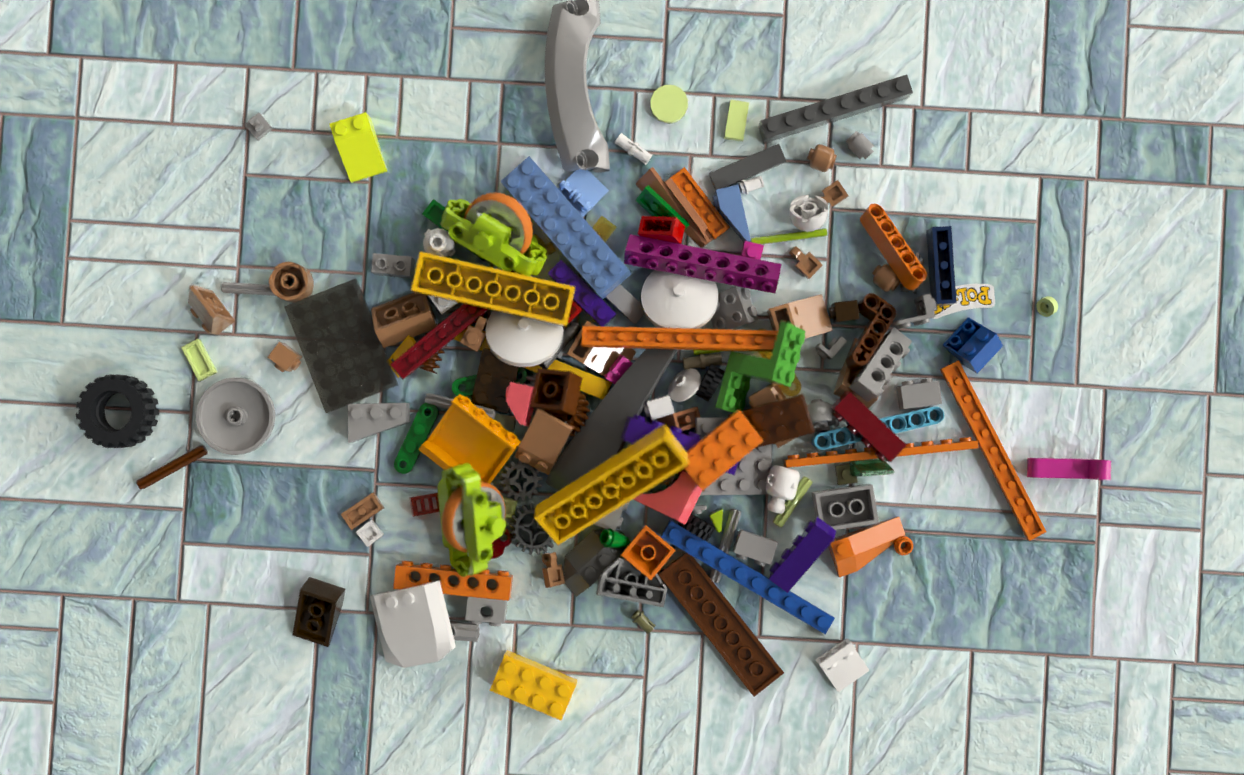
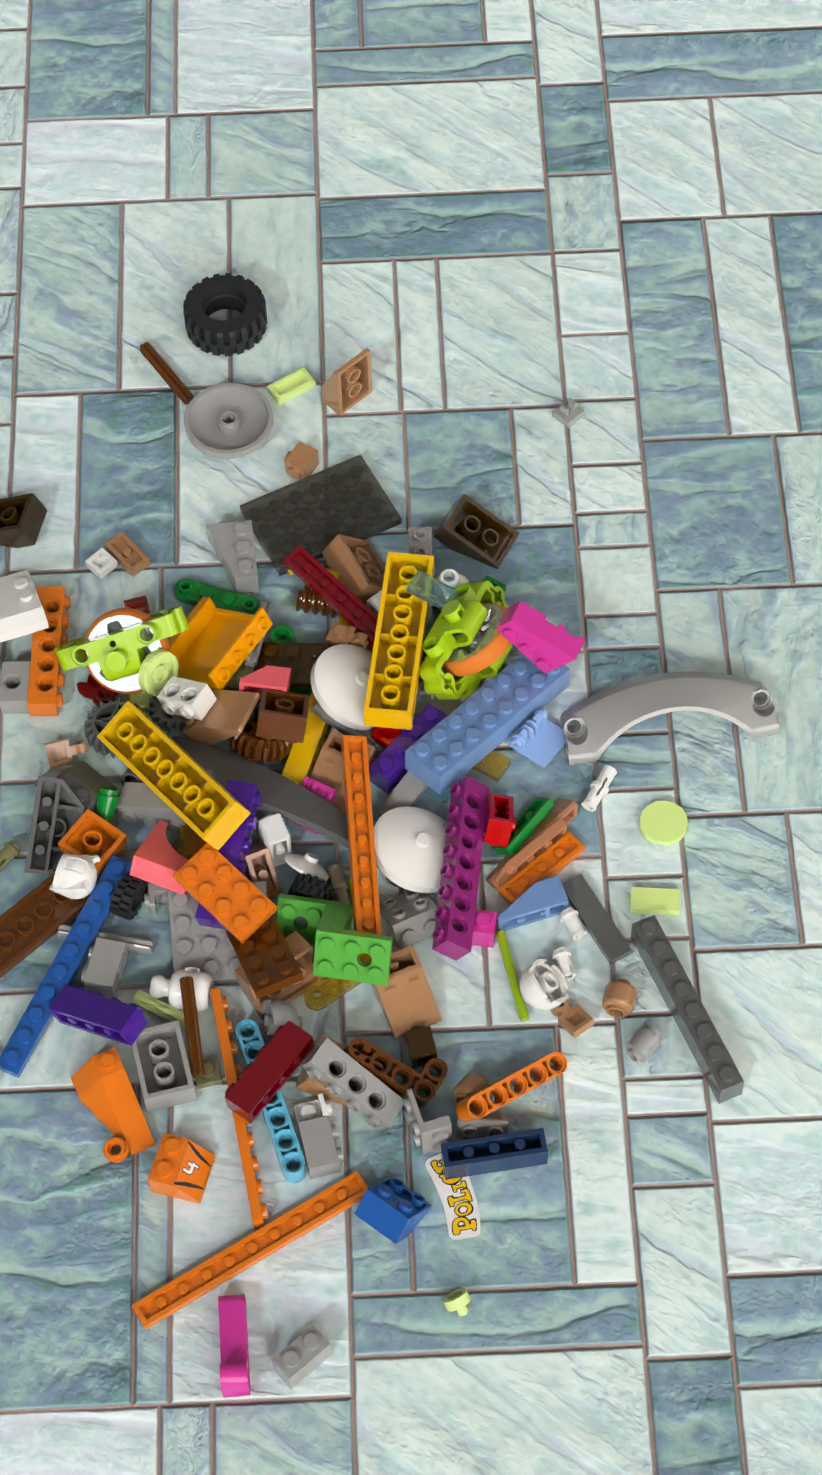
camera: 85 degrees right, 30 degrees down
light grey axle [221,282,276,296] -> none
medium nougat brick [269,262,314,303] -> none
neon yellow slope [329,112,388,183] -> none
lime slope [709,508,723,532] -> none
medium nougat plate [789,246,823,279] -> none
light grey bracket [815,336,847,360] -> none
clear green slope [850,459,894,476] -> none
none -> white helmet [49,853,101,899]
none -> yellowish green tile [138,649,179,697]
none -> orange slope [148,1133,215,1204]
none -> white brick [157,676,217,721]
none -> reddish brown axle [180,976,205,1076]
none -> light grey brick [272,1325,332,1389]
none -> white bracket [293,1093,333,1129]
none -> clear light blue tile [406,570,459,609]
none -> dark brown slope [433,494,519,569]
none -> dark pink wedge [496,601,585,674]
none -> white pin [552,947,576,980]

